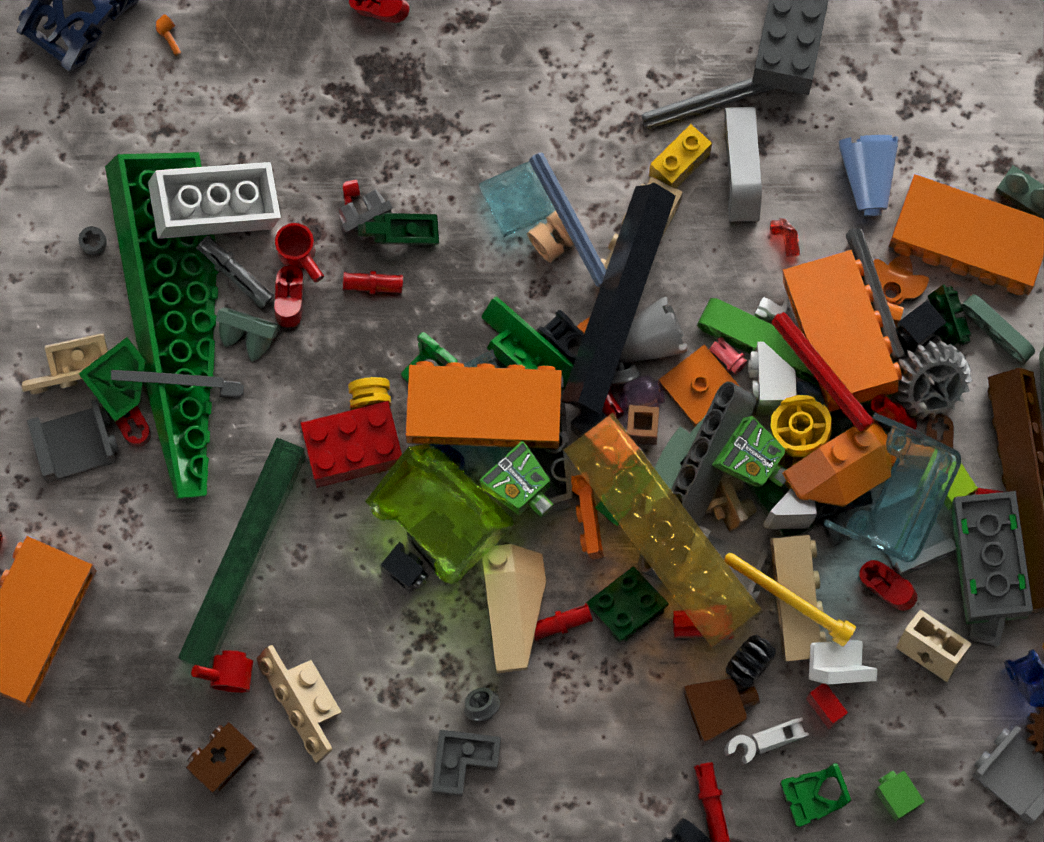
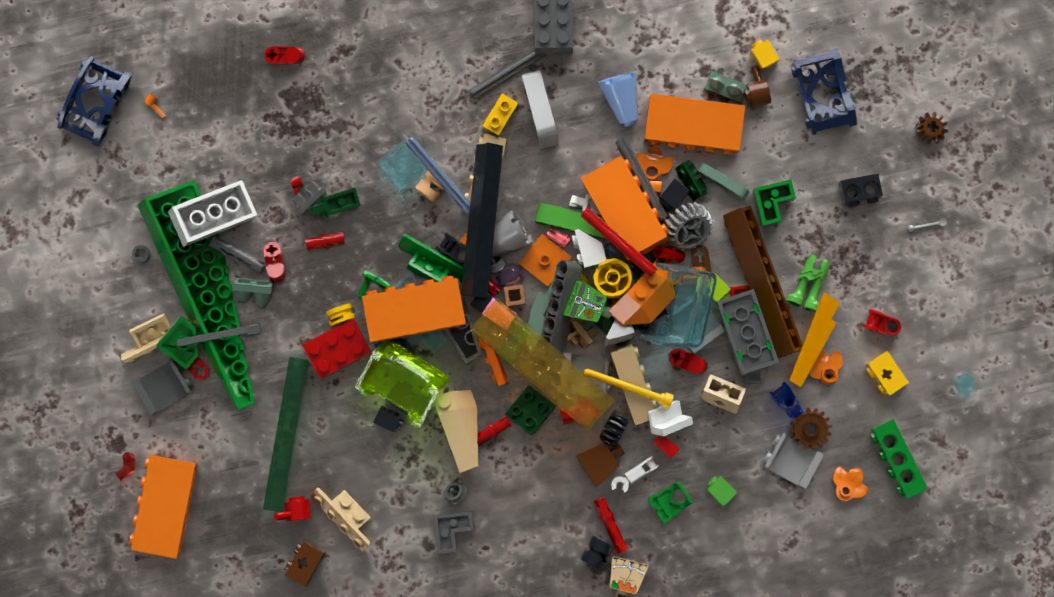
camera: 10 degrees left, 10 degrees up
red piece [275,223,324,283] -> none
torso [480,440,554,518] -> none
clear red arm [770,217,800,257] -> none

